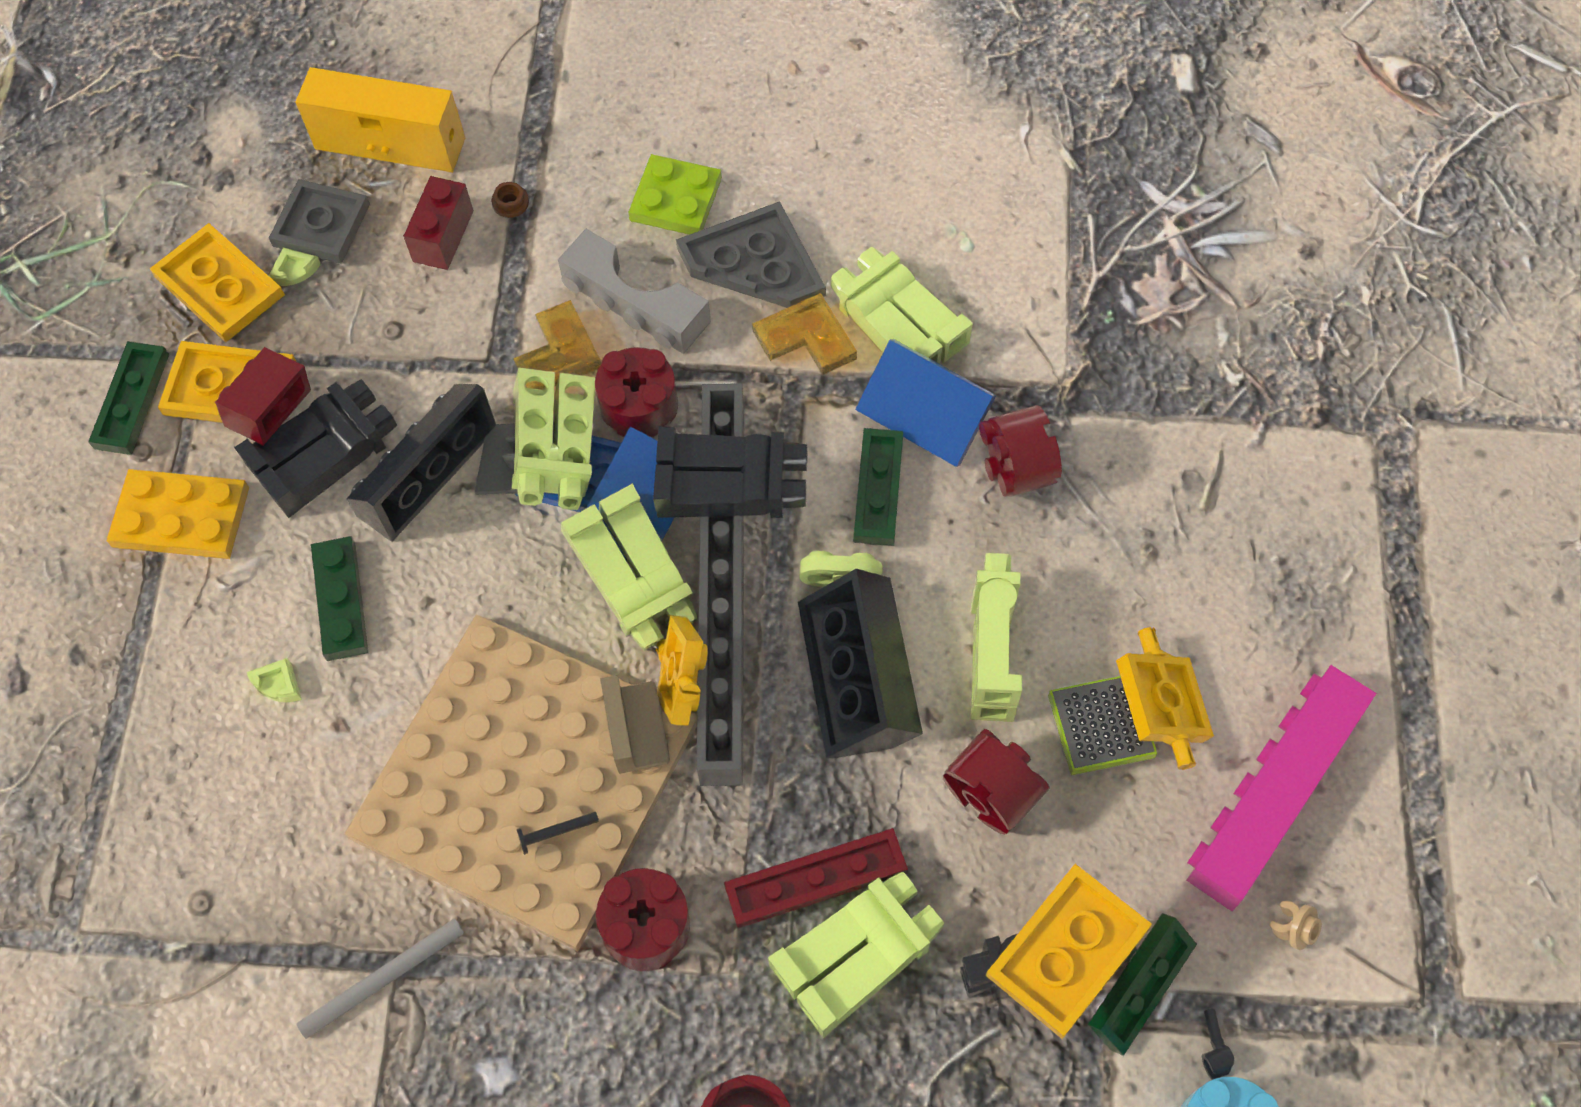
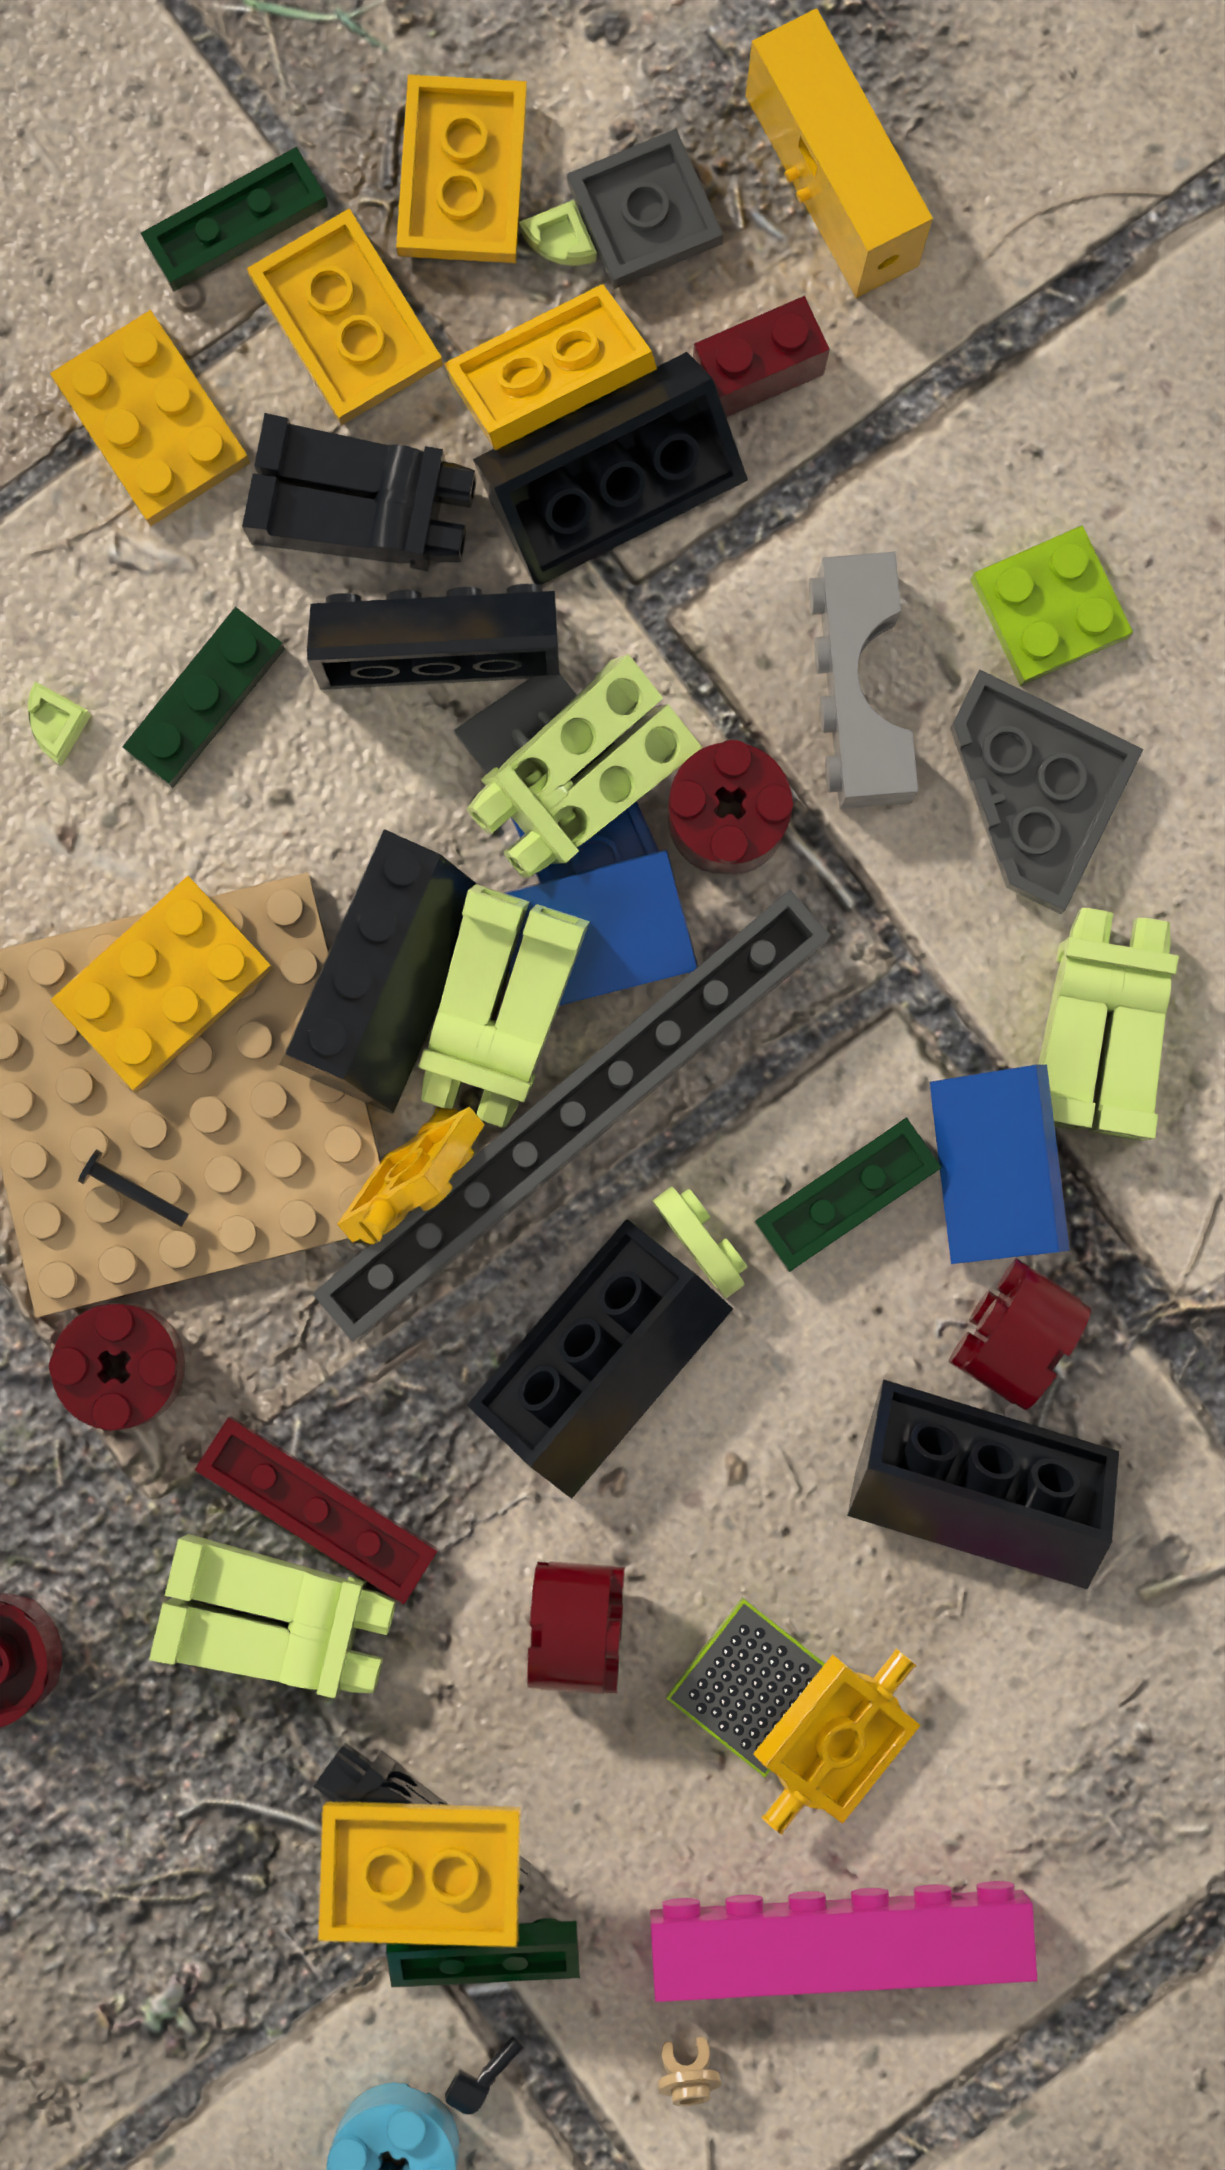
camera: 45 degrees right, 20 degrees up
dark red brick [215,347,311,445] -> none
reddish brown plate [491,182,529,218] -> none
clear yellow plate [513,300,601,390] -> none
dark tan panel [600,675,670,774] -> none
black hips [653,426,808,518] -> none
clear yellow plate [752,293,857,375] -> none
yellowish green hips [971,553,1022,722] -> none
none -> yellow plate [50,876,274,1093]
none -> black slope [279,829,477,1114]
none -> yellow plate [444,284,657,450]
none -> black slope [473,352,748,585]
none -> black slope [847,1379,1119,1589]

